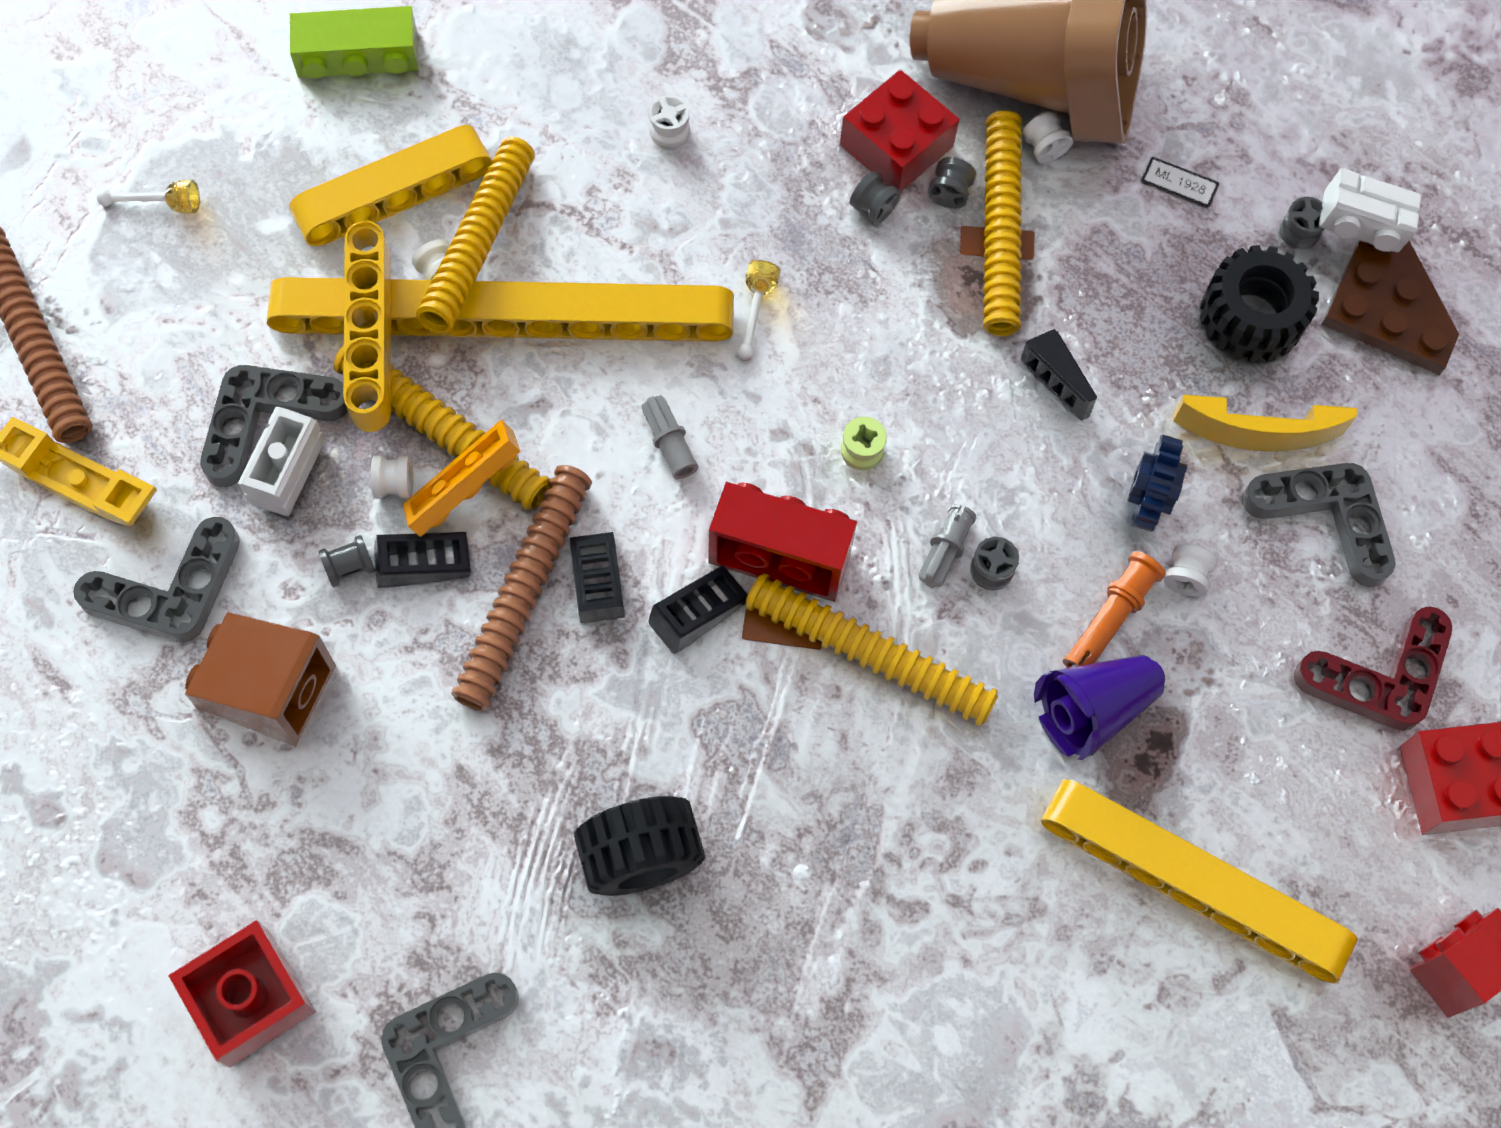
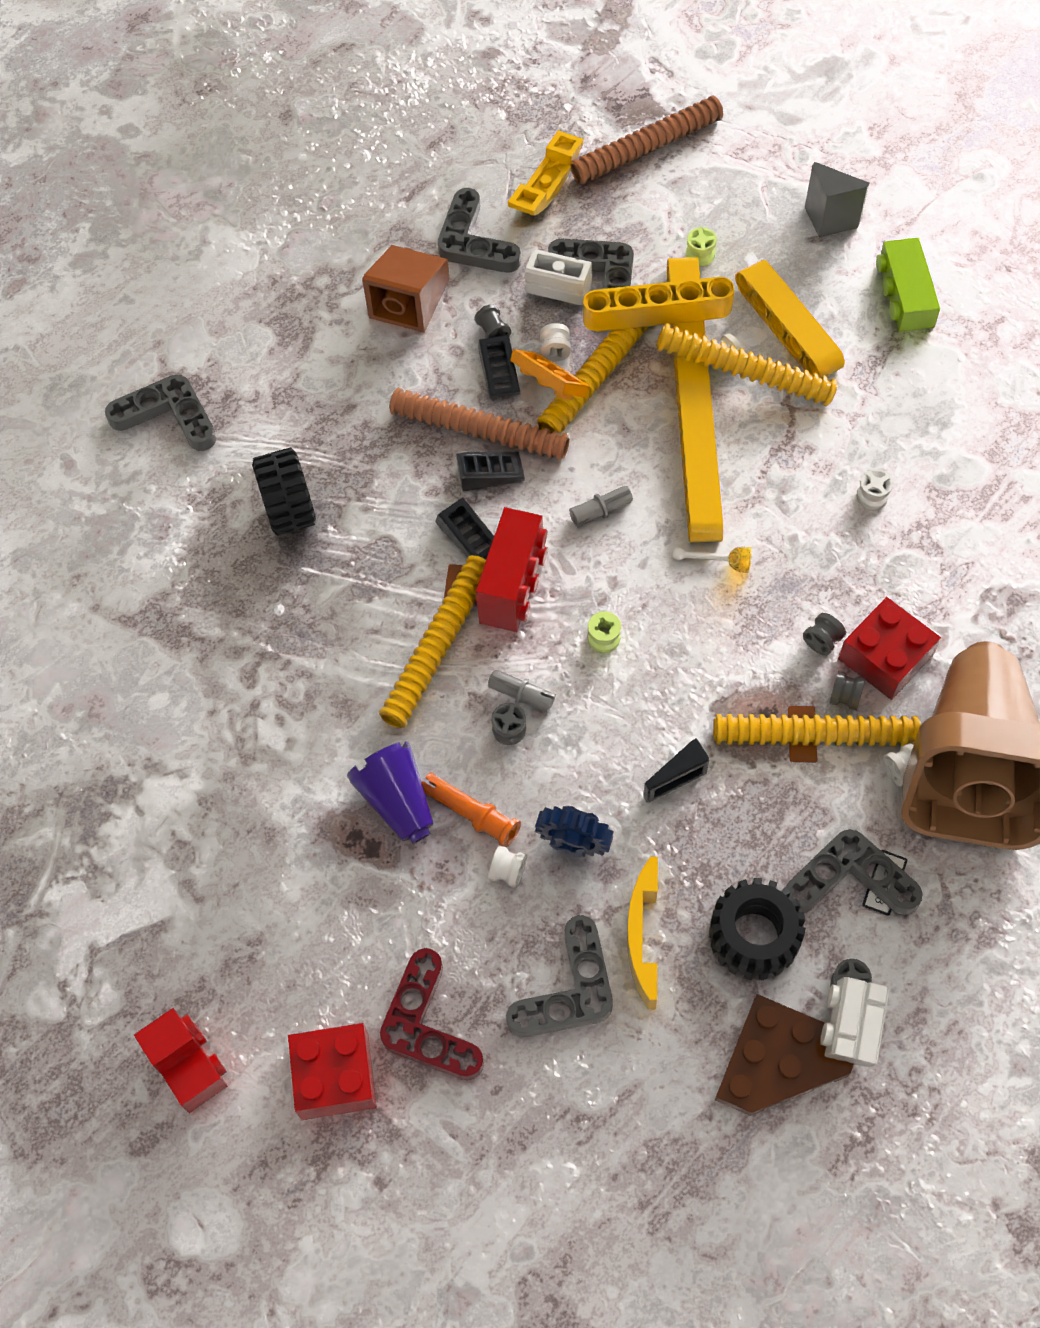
camera: 95 degrees right, 5 degrees down
hinge [96,180,200,214] -> none
red brick [168,920,316,1068] -> none
yellow beam [1041,779,1358,984] -> none
none -> yellowish green wheel [686,227,717,266]
none -> dark grey beam [786,829,923,915]
none -> dark grey slope [805,162,870,238]

